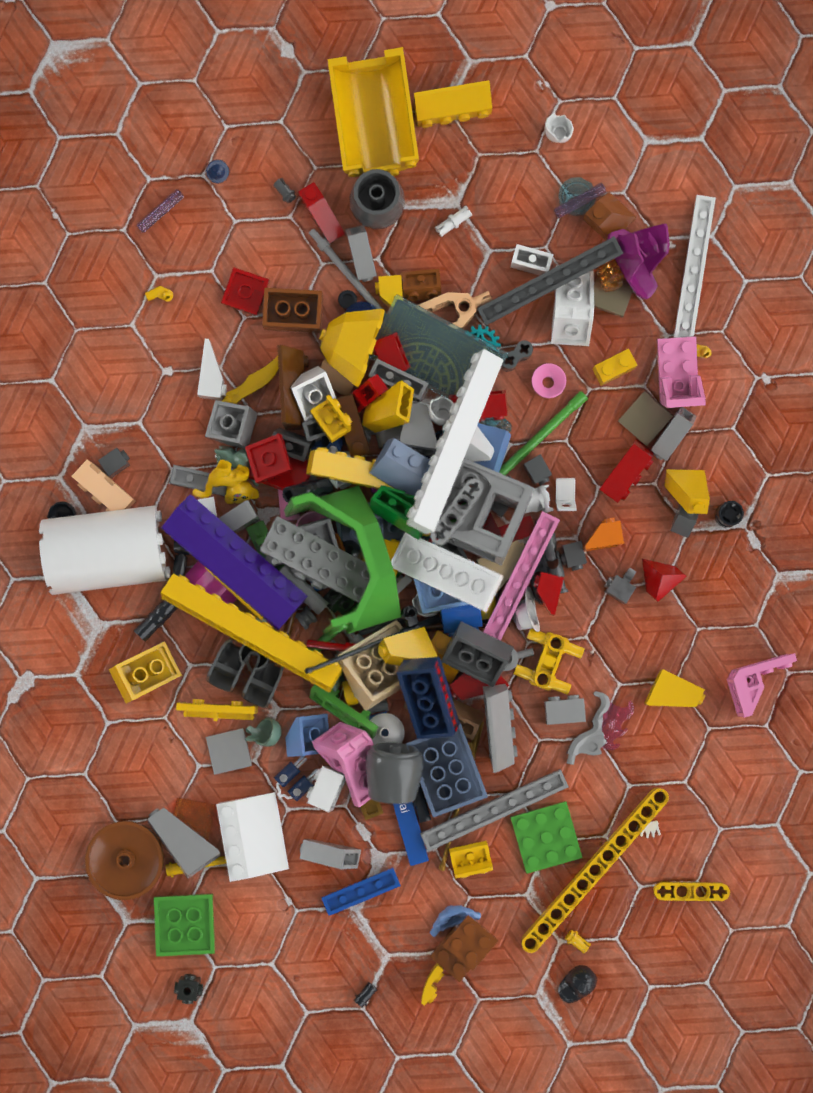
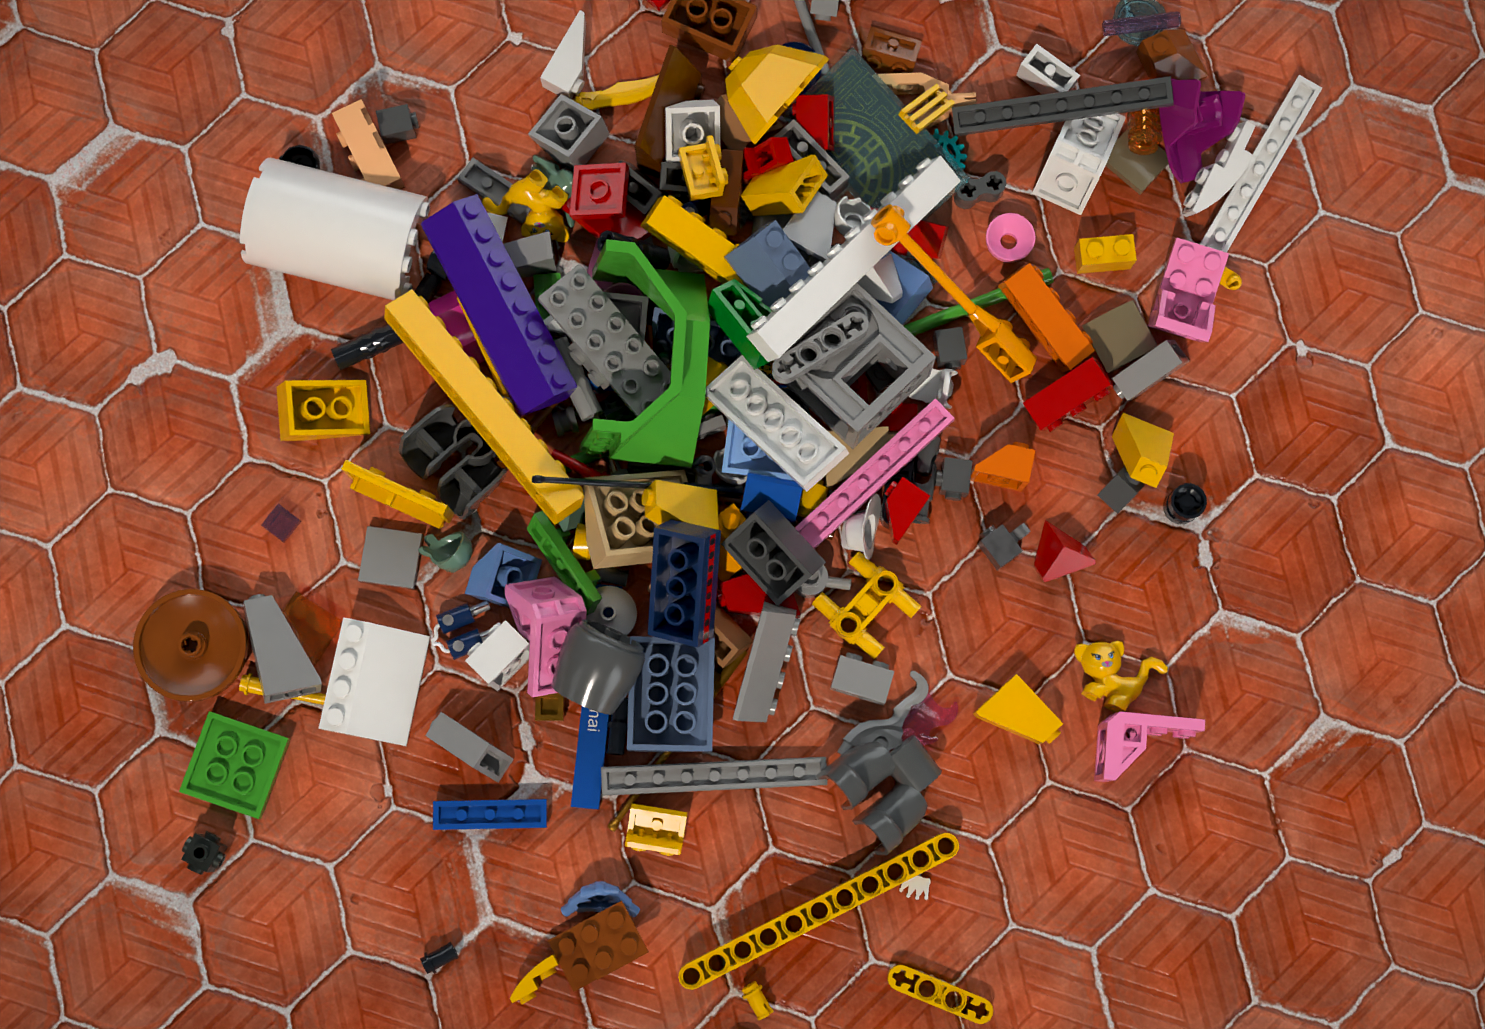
camera: 15 degrees right, 5 degrees down
black tile [338,290,357,310] -> none
yellow slope [375,275,403,310] -> none
bright green plate [510,801,582,874] -> none
white bracket [556,478,577,511] -> none
none -> tile [261,504,302,543]
none -> dark grey piece [816,735,942,855]
none -> light orange bar [871,204,1037,383]
none -> yellow tile [898,83,955,134]
none -> orange brick [998,263,1095,372]
none -> yellow animal [1074,641,1168,713]
none -> white slope [1182,121,1255,217]

